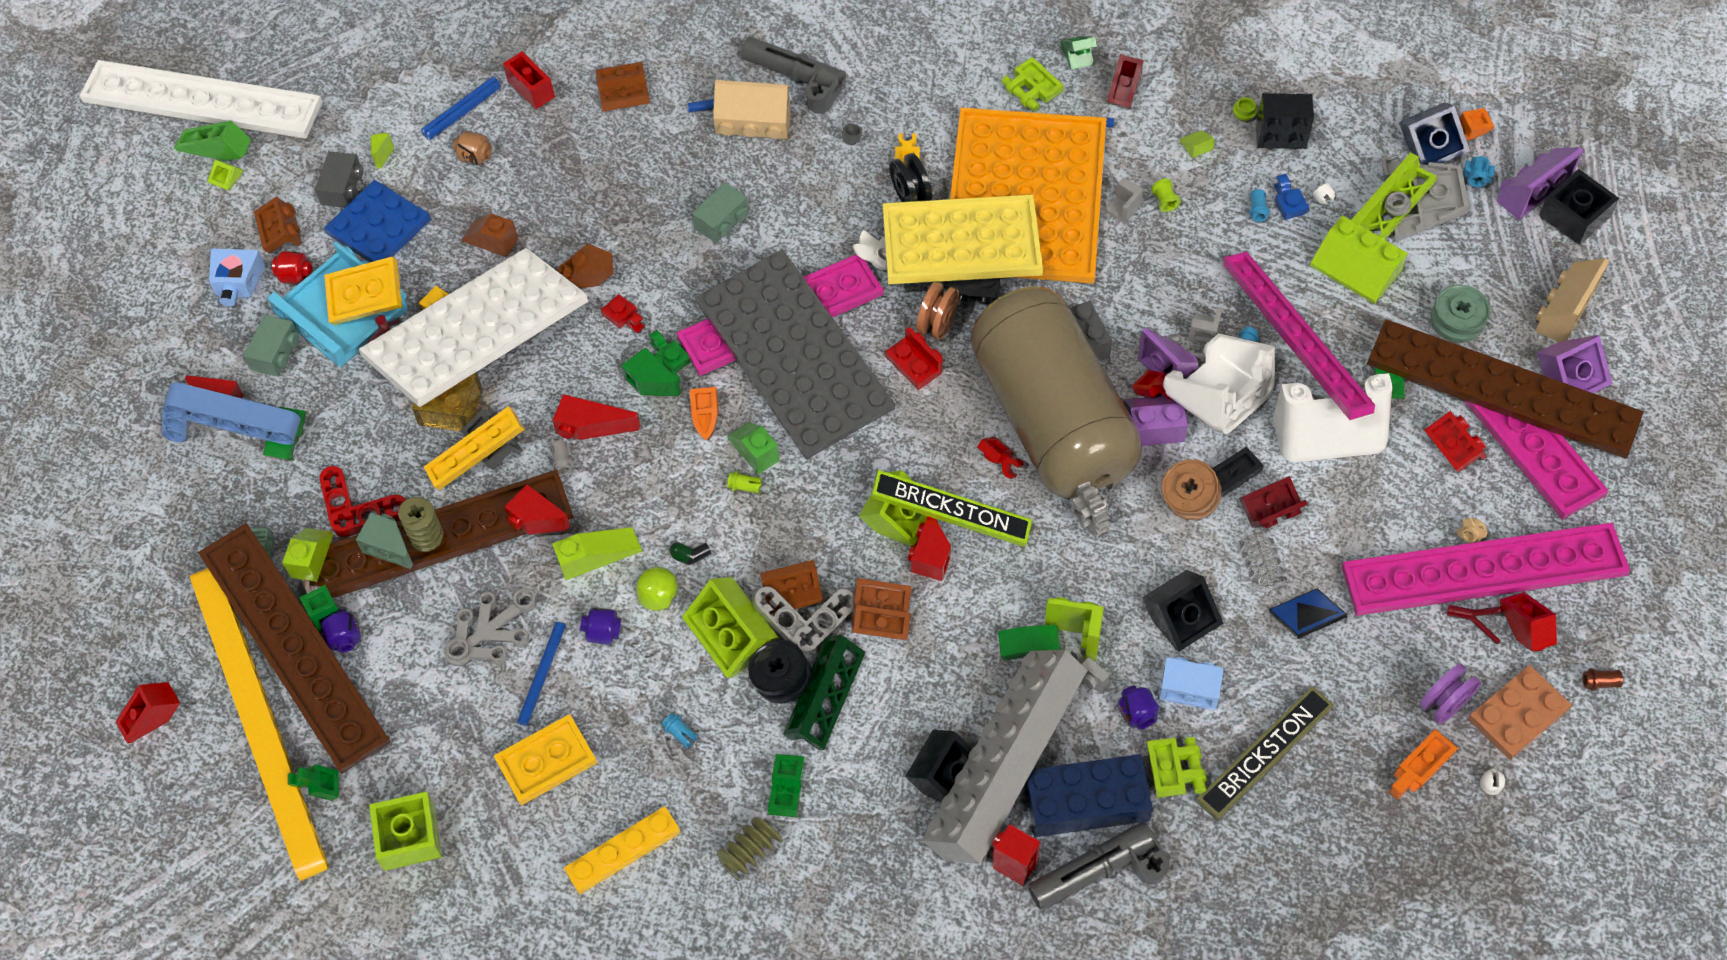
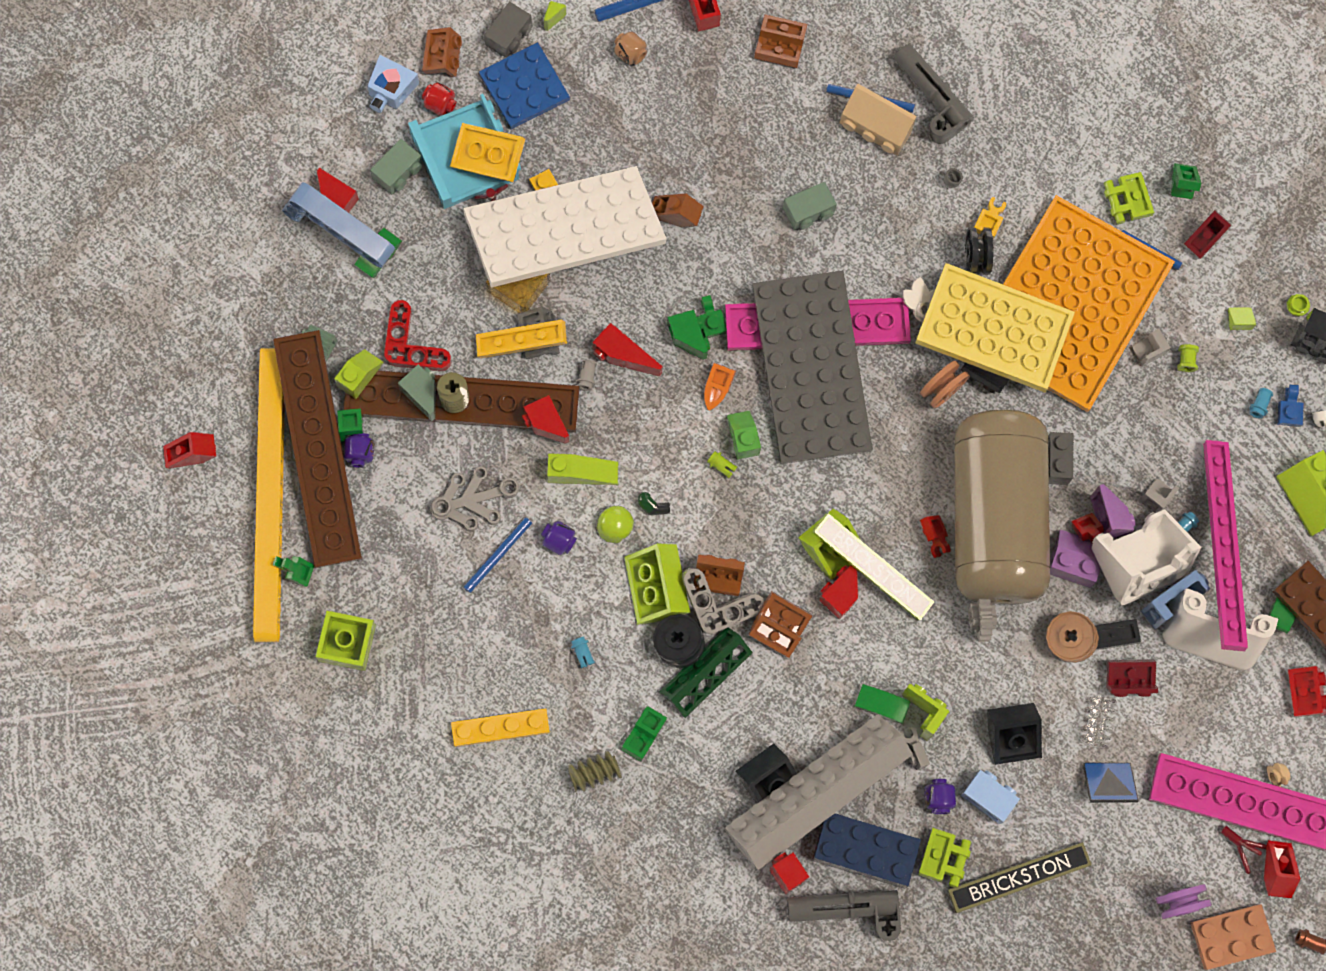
camera: 15 degrees right, 15 degrees up
dark orange slope [462,213,518,257] -> none
yellow plate [494,714,598,806] -> none
red plate [601,294,645,334] -> none
red bracket [885,327,943,390] -> none
orange hinge [1389,729,1458,800] -> none
none -> medium blue panel [1141,570,1210,630]

